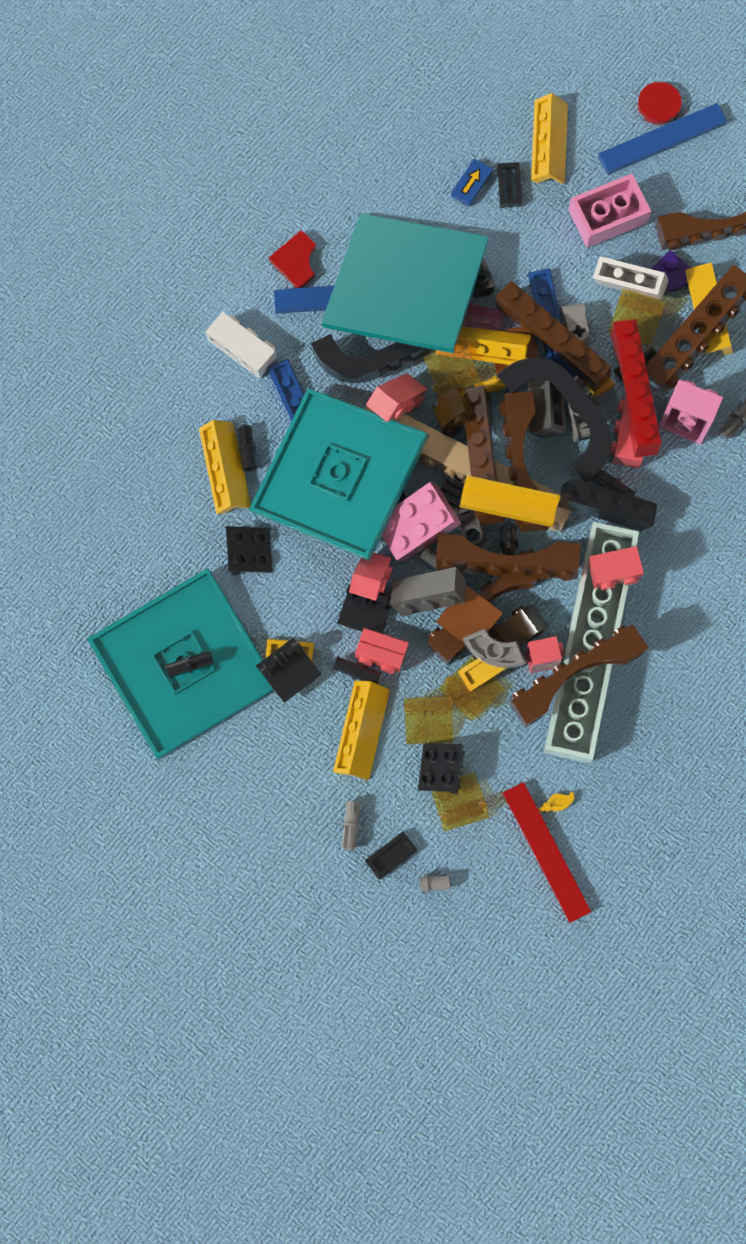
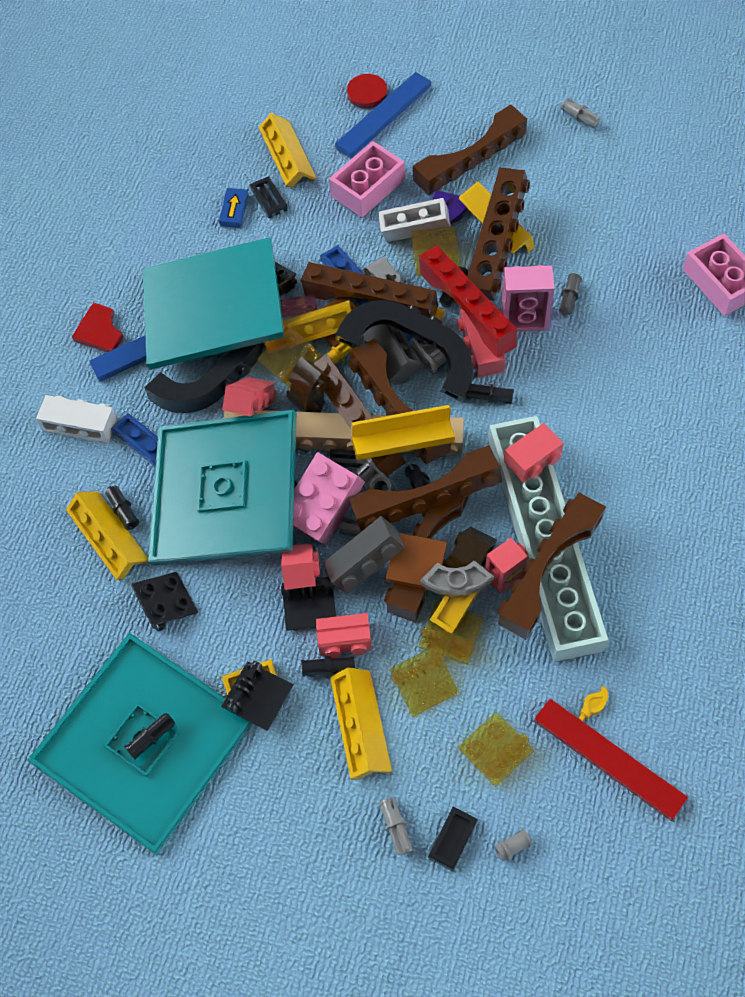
camera: 25 degrees left, 15 degrees down
black hinge [418,743,465,794] -> none
black brick [558,478,658,531] -> none

